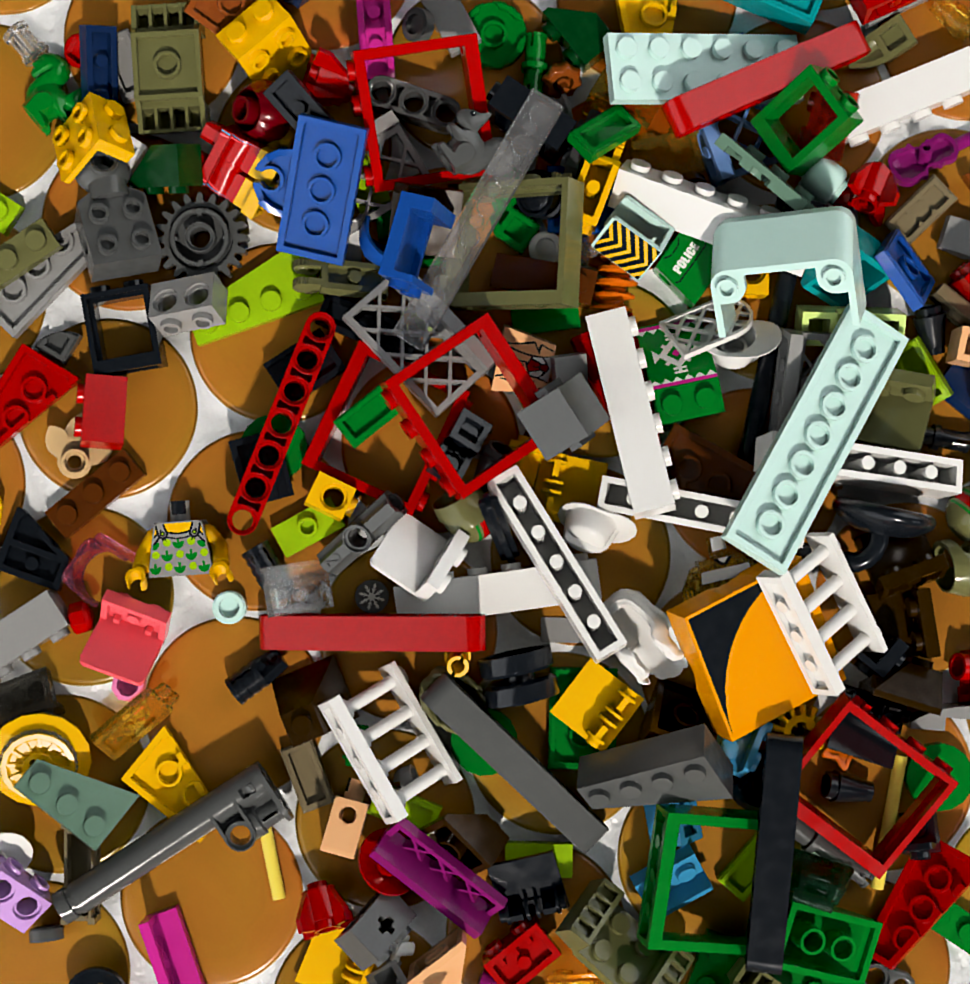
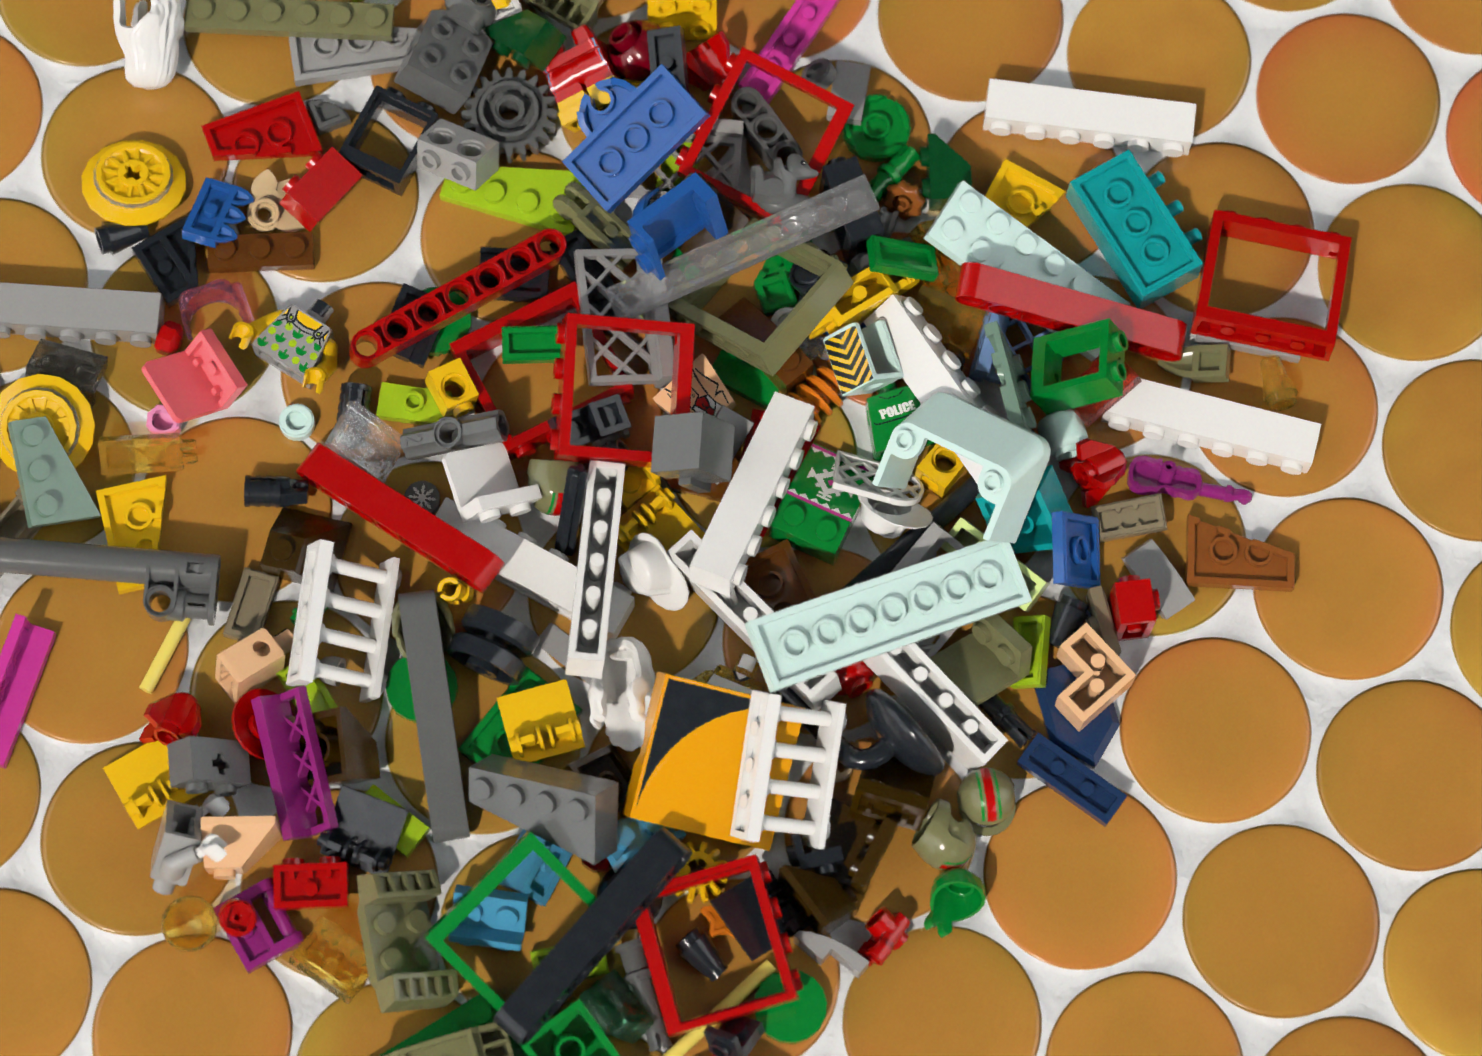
camera: 30 degrees right, 15 degrees down
none -> blue plate [182,177,254,248]

